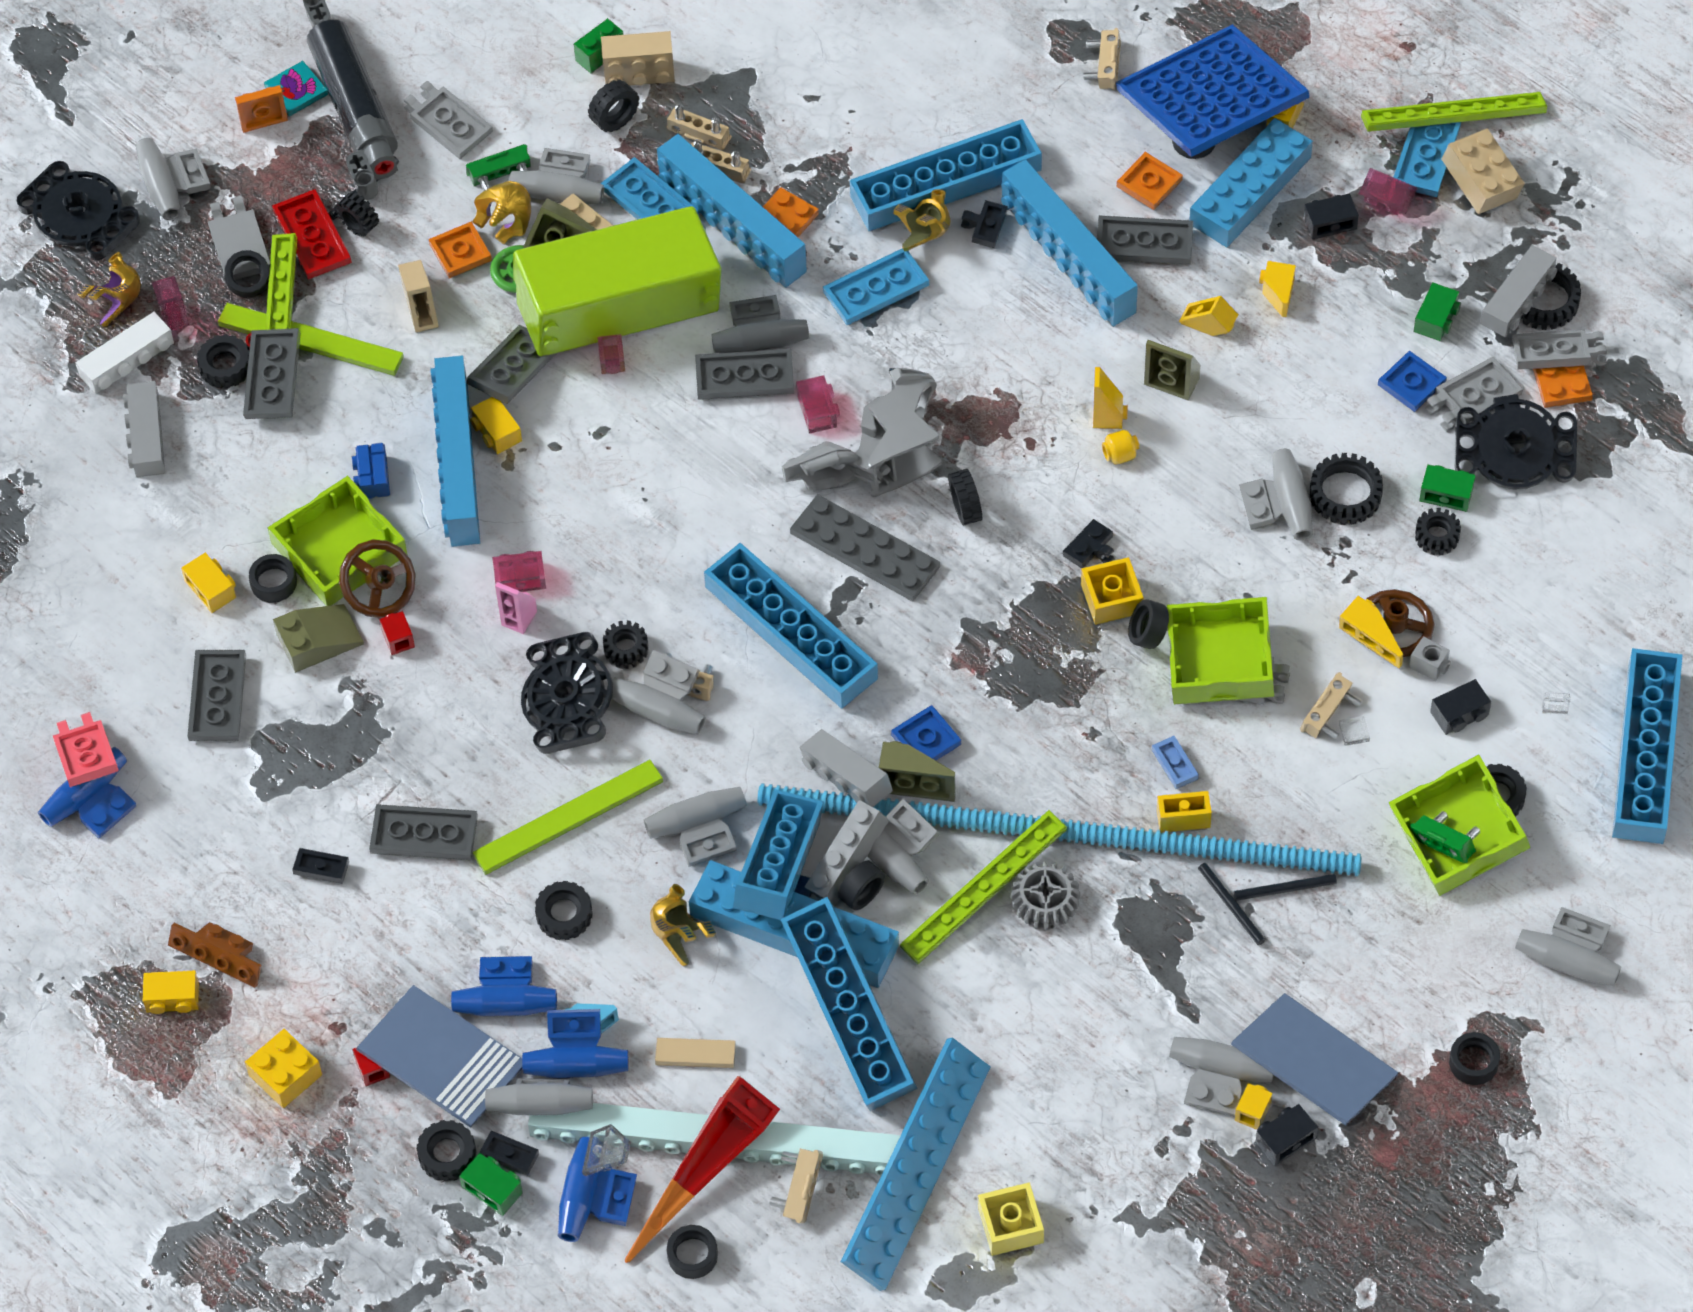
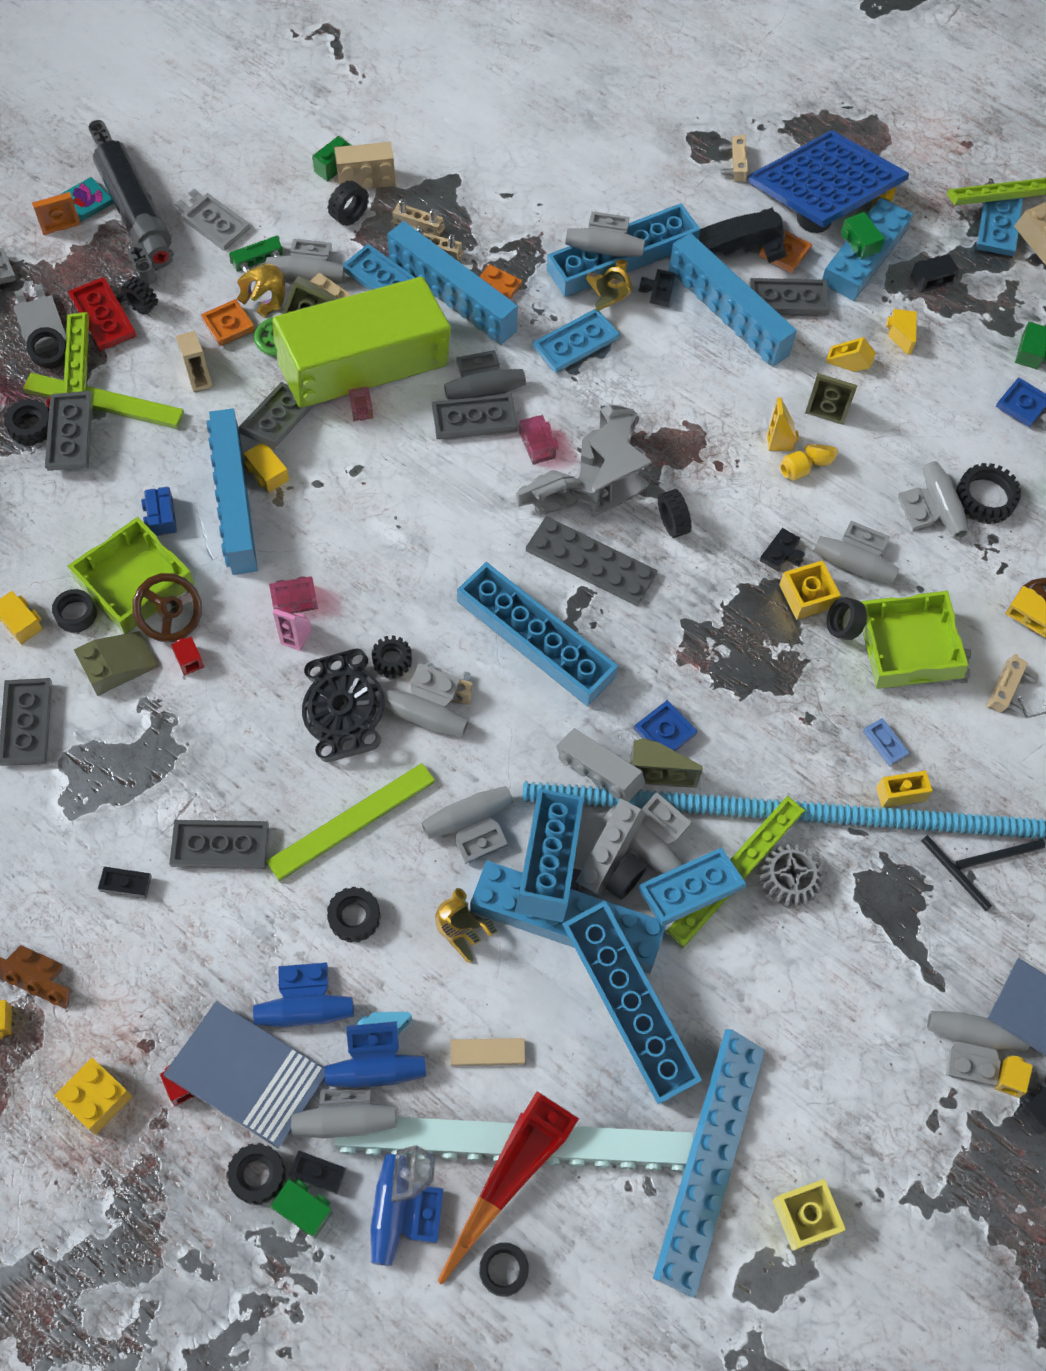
camera: 10 degrees left, 5 degrees up
tan piece [769,1148,823,1224] -> none
clear pink brick [1359,168,1417,216] -> none
none -> light grey plate [565,211,645,257]
none -> dark azure plate [639,847,746,927]
none -> black slope [699,207,787,263]
none -> yellow piece [805,444,839,467]
none -> light grey plate [813,521,899,584]
none -> green brick [841,212,885,259]

